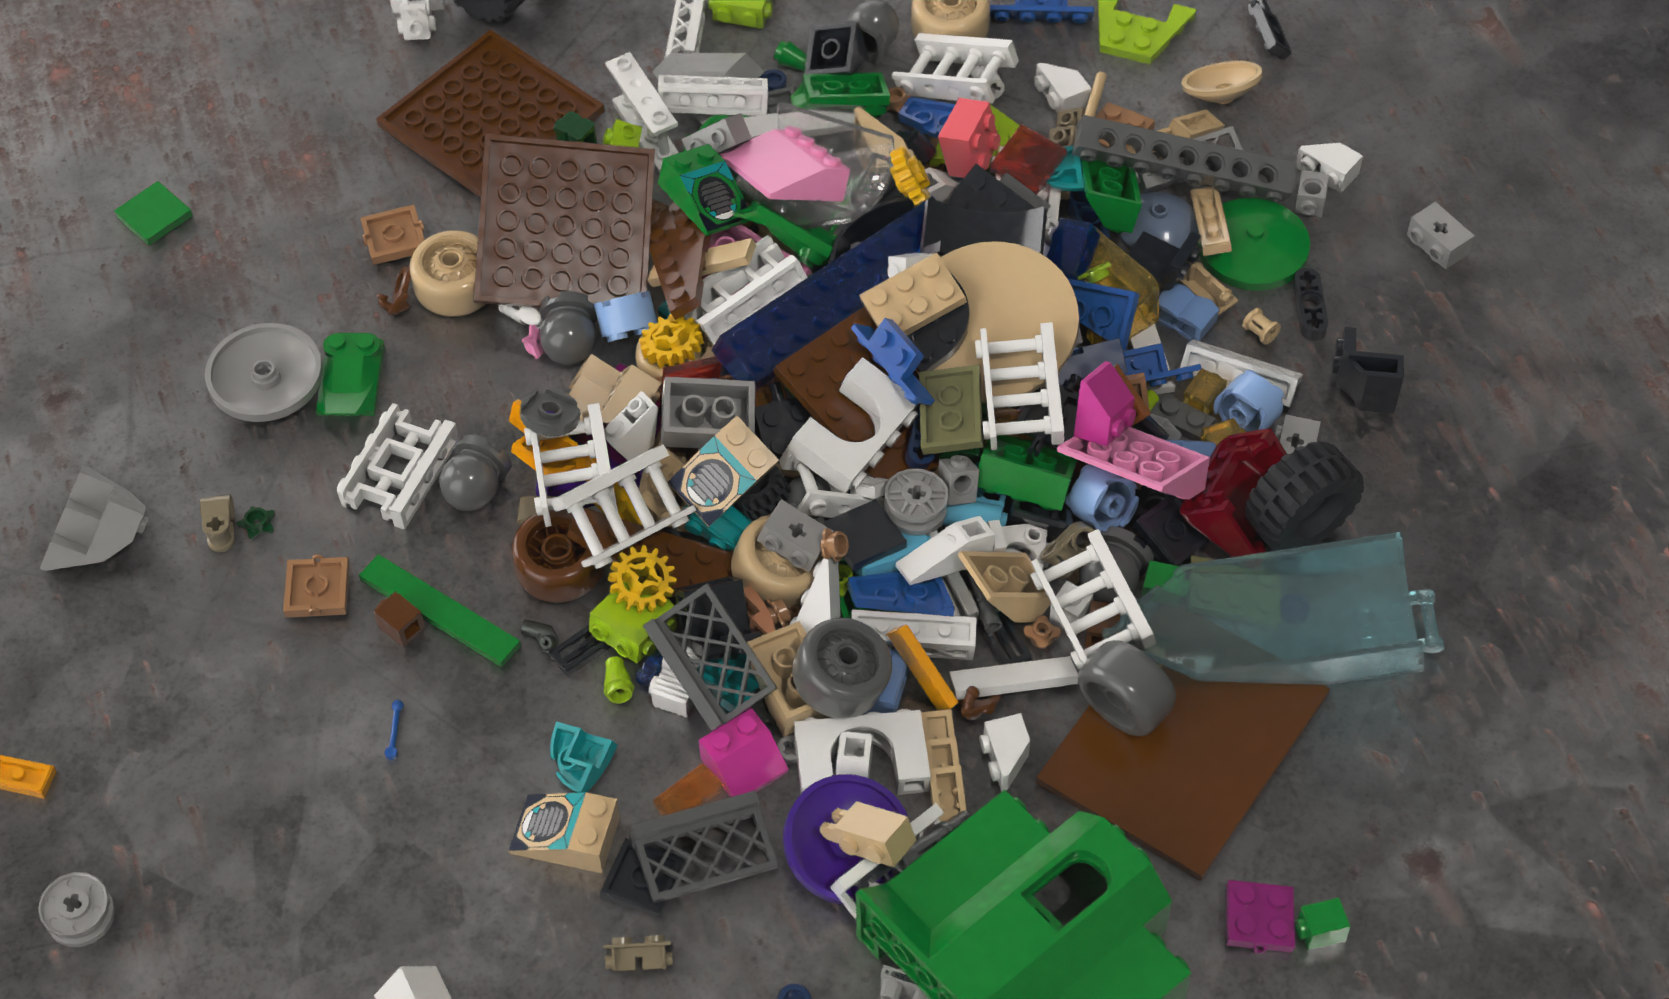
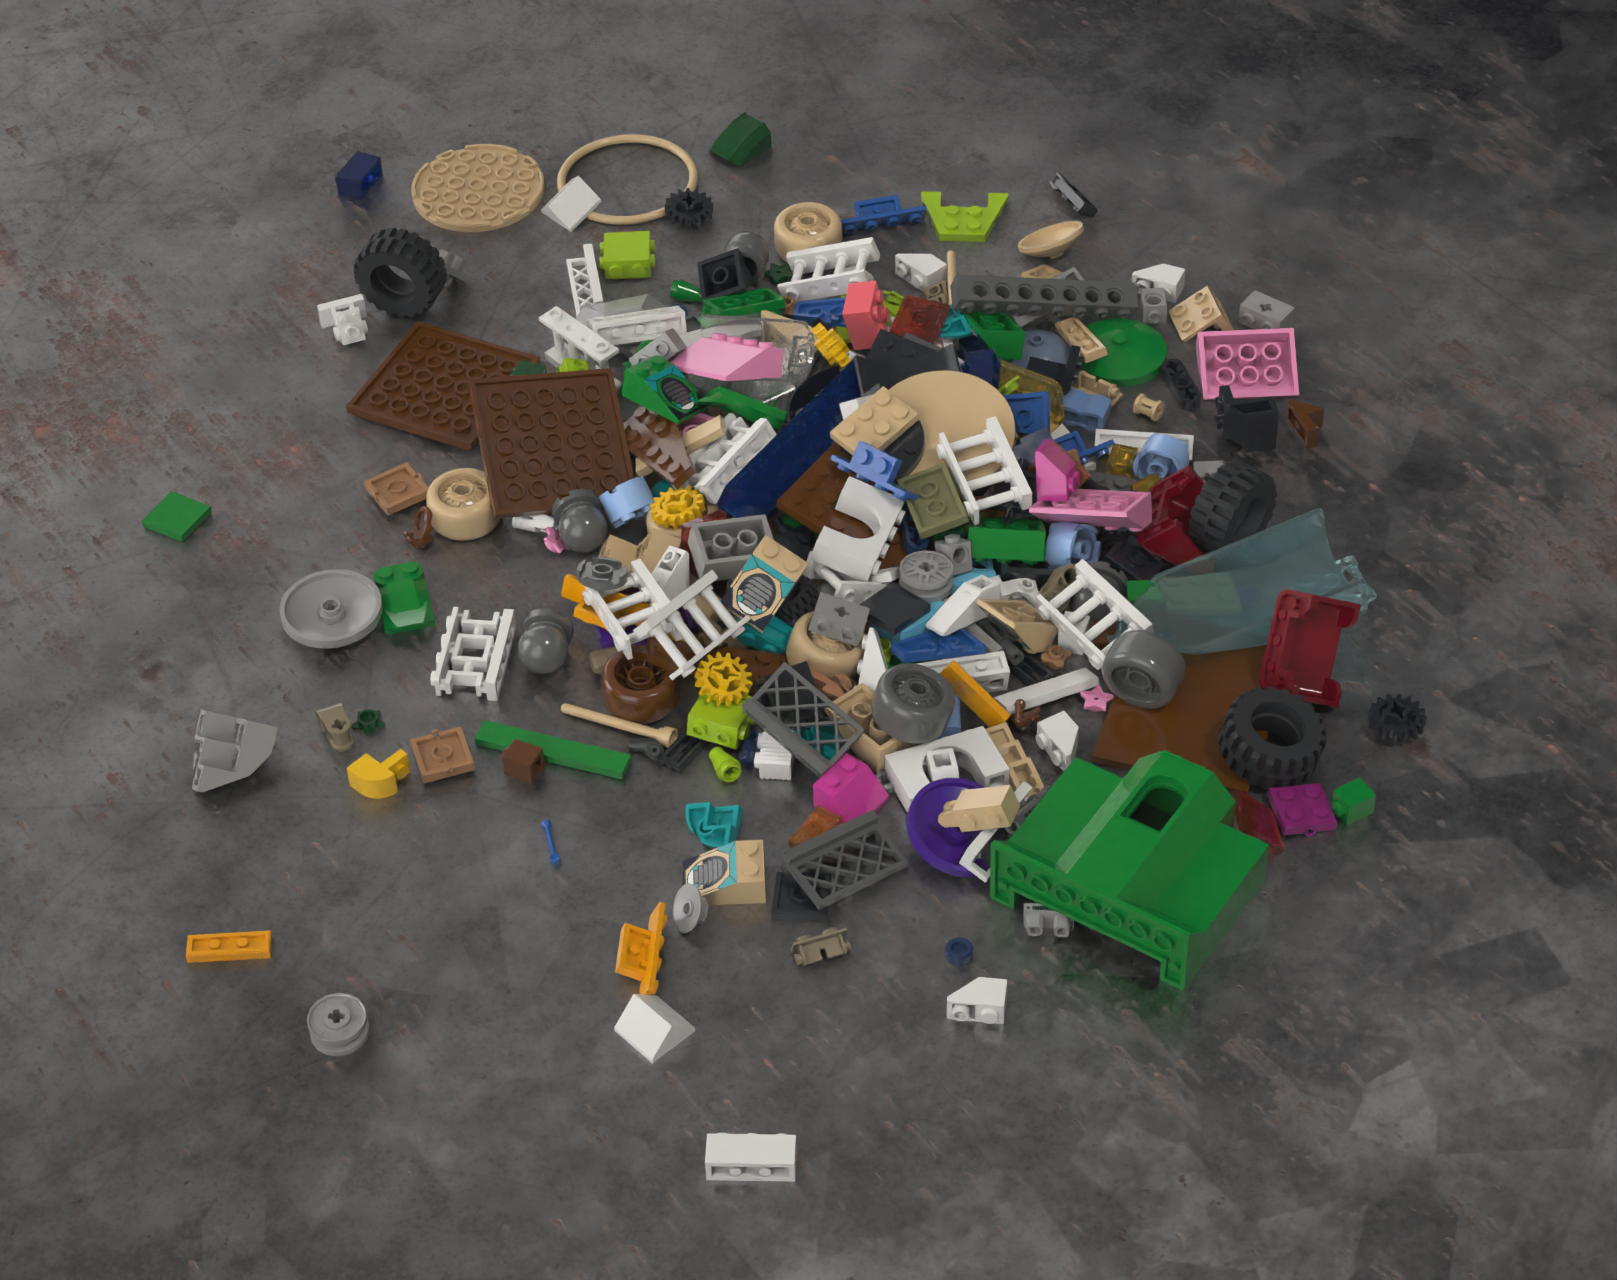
camera: 15 degrees left, 10 degrees down
medium nougat plate [821,528,849,561] -> none
none -> yellow brick [346,749,411,799]
none -> tan piece [560,703,678,748]
none -> light orange bracket [615,902,667,996]
none -> light grey piece [673,883,708,933]
none -> dark green plate [764,263,792,284]
none -> lime plate [883,290,909,307]
none -> bright pink plate [1080,685,1114,712]
none -> tan bracket [1169,286,1234,342]
none -> bright pink slope [1196,328,1299,401]
none -> black tyre [1218,687,1327,789]
none -> clear red tile [1230,789,1284,856]
none -> dark red windscreen [1259,589,1361,708]
none -> reddish brown slope [1286,400,1324,449]
none -> black gear [1367,694,1427,744]

